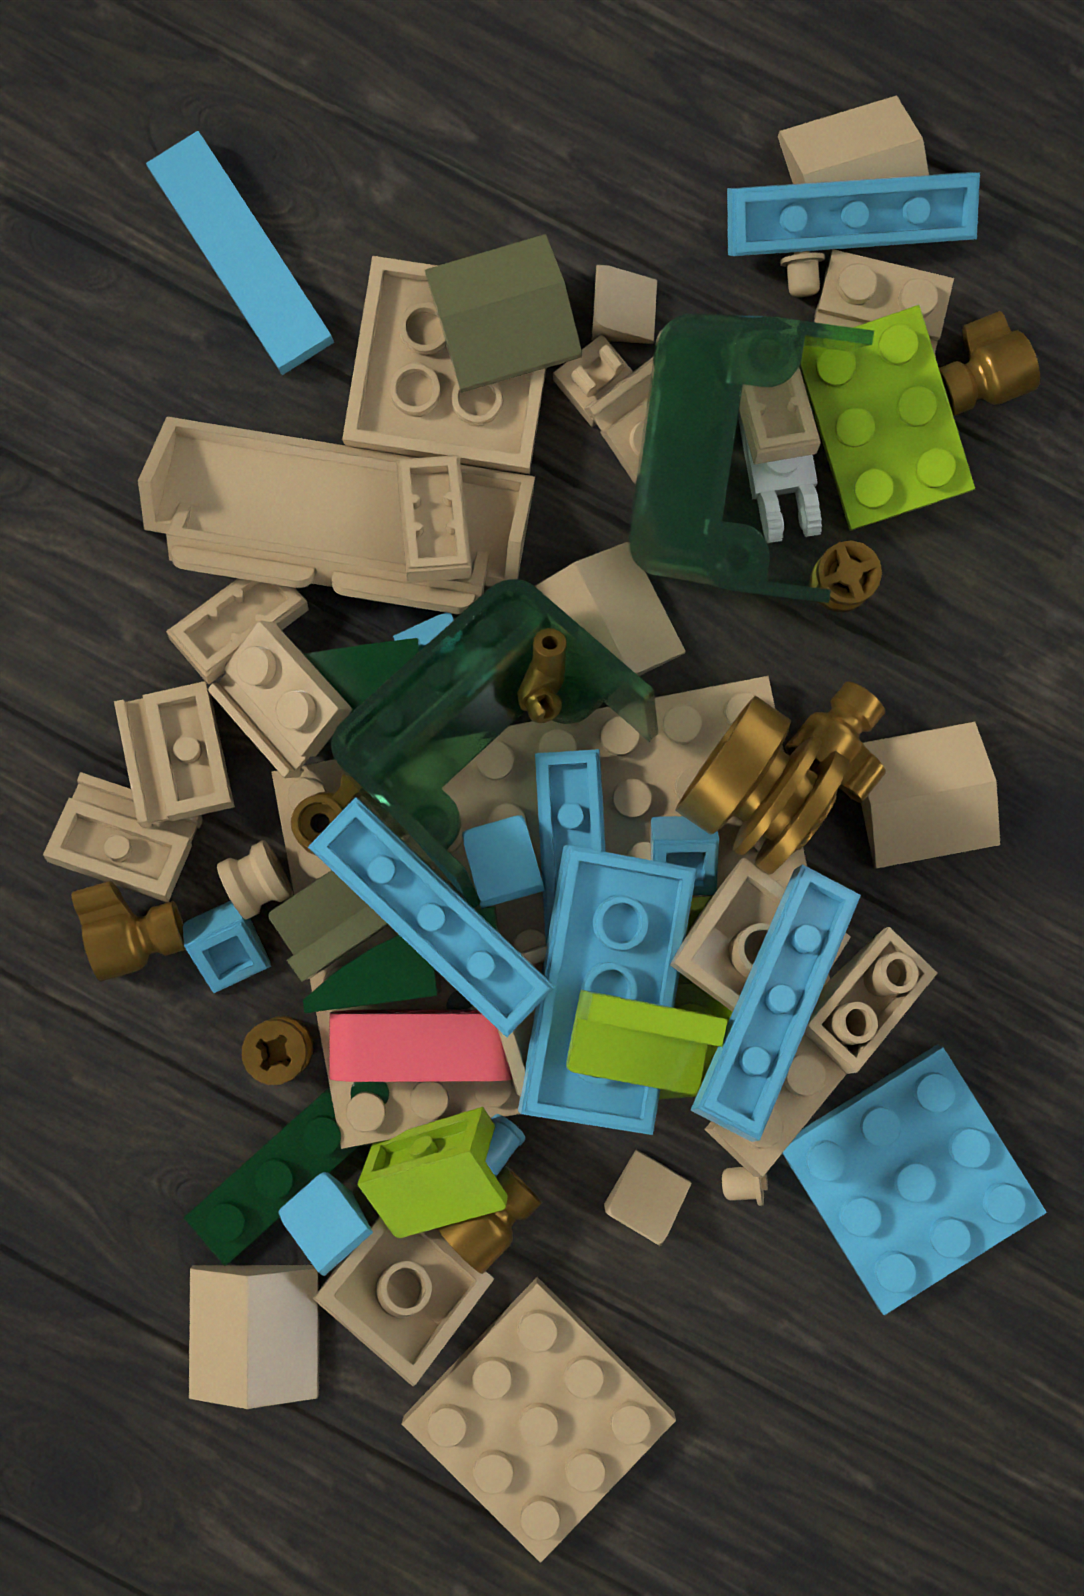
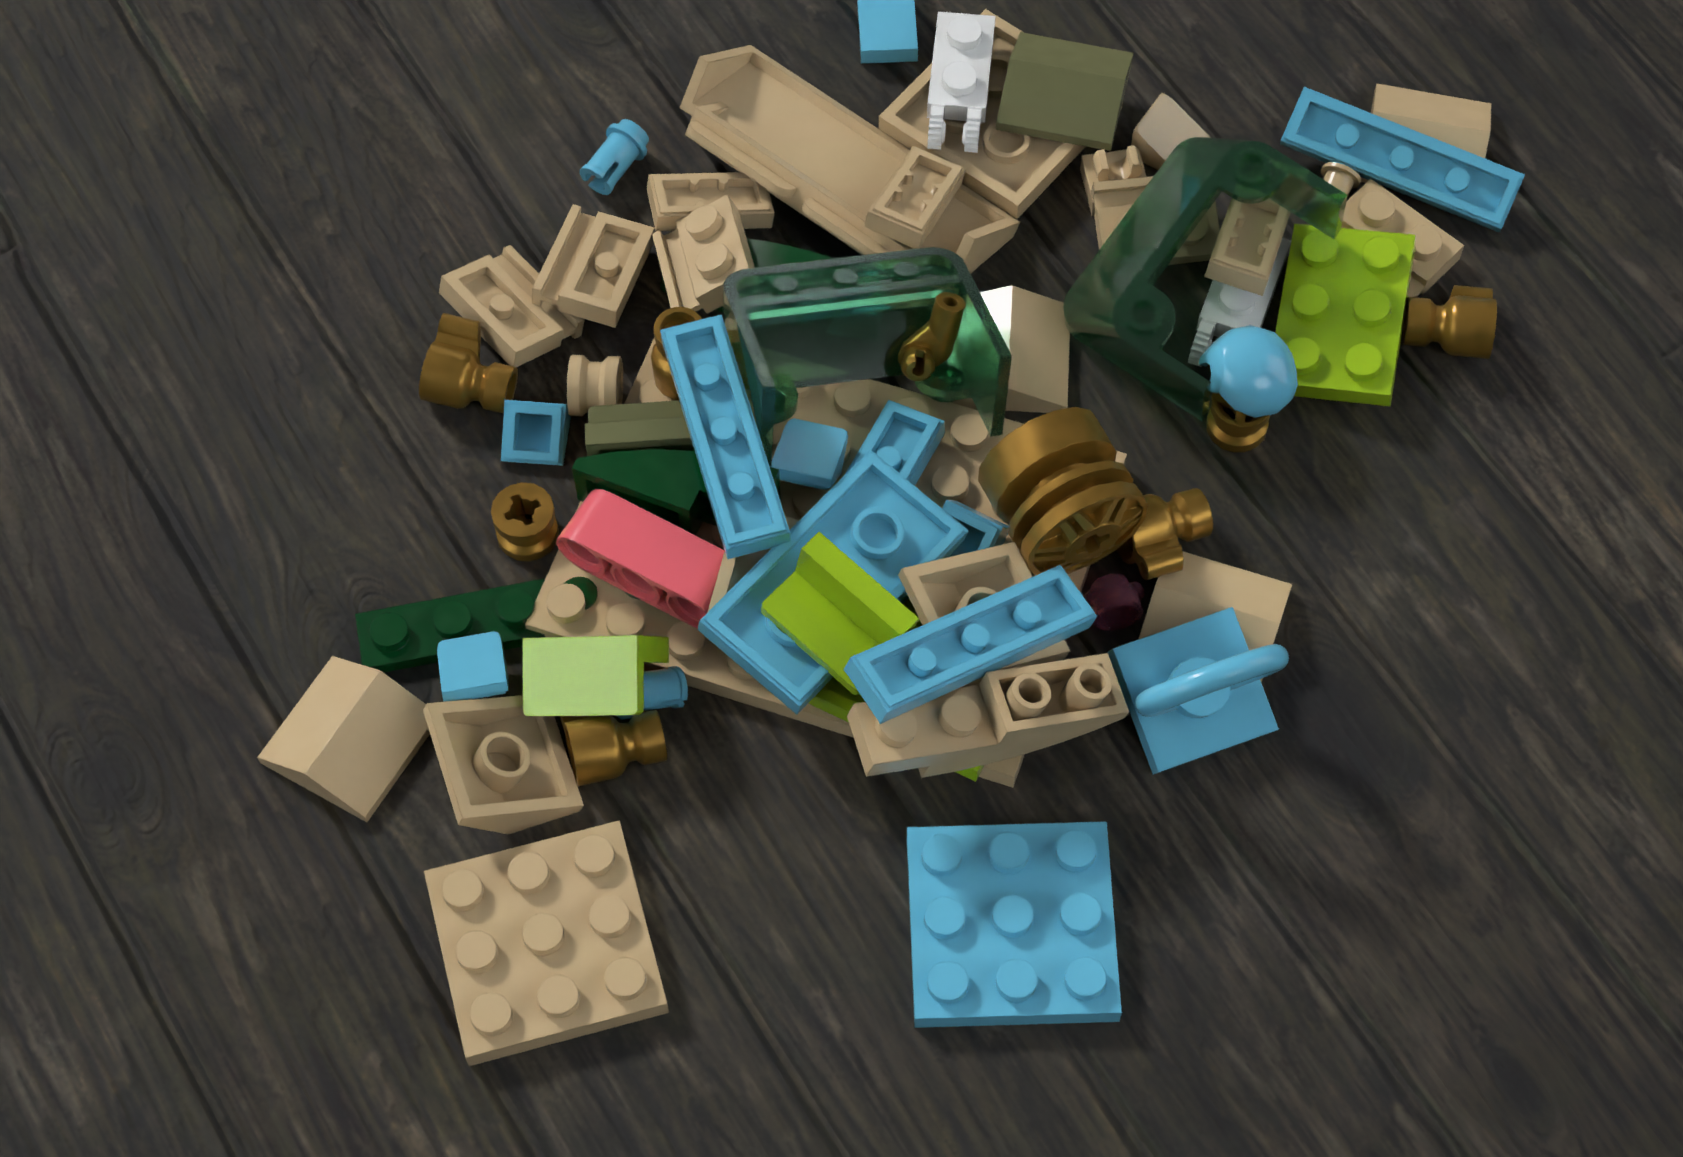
camera: 30 degrees right, 25 degrees down
tan slope [604,1149,692,1246] -> none
tan piece [722,1167,768,1206] -> none
none -> medium azure pin [579,119,649,195]
none -> white hinge [927,12,995,153]
none -> clear pink plate [1083,574,1145,631]
none -> medium azure tile [1108,607,1289,775]
none -> medium azure hair [1199,325,1298,418]

